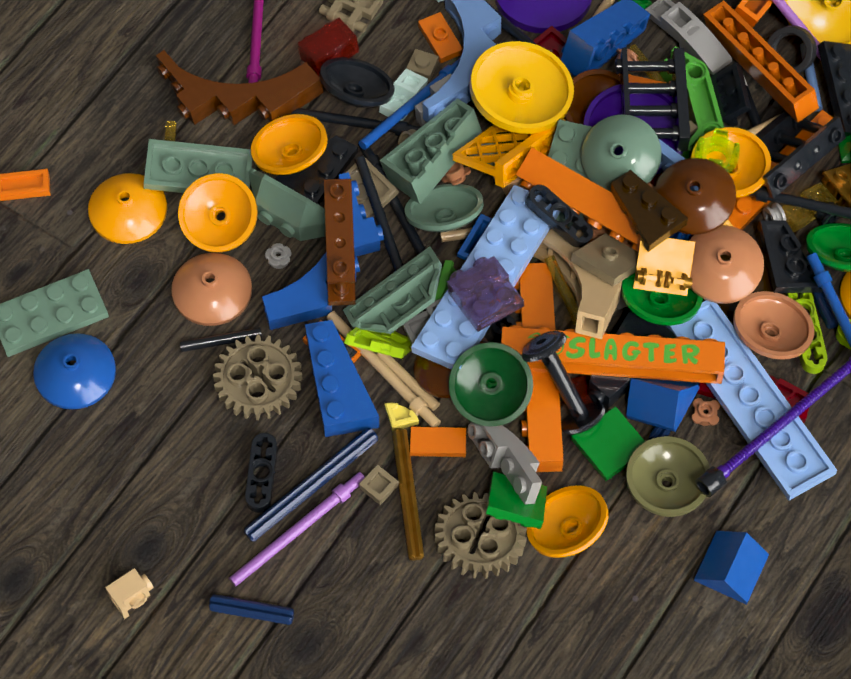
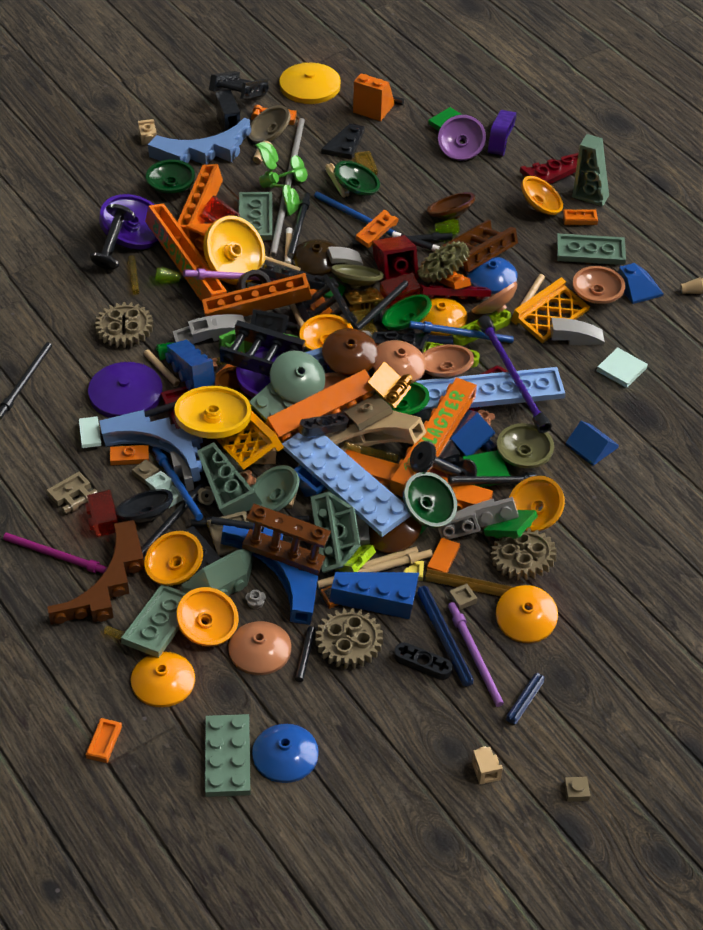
camera: 70 degrees left, 15 degrees down
clear purple plate [447,256,524,332] -> none
dark brown wing [610,170,688,252] -> none
clear neon green piece [695,128,740,173] -> none
none -> black piece [448,472,536,484]
none -> light orange dish [496,585,558,643]

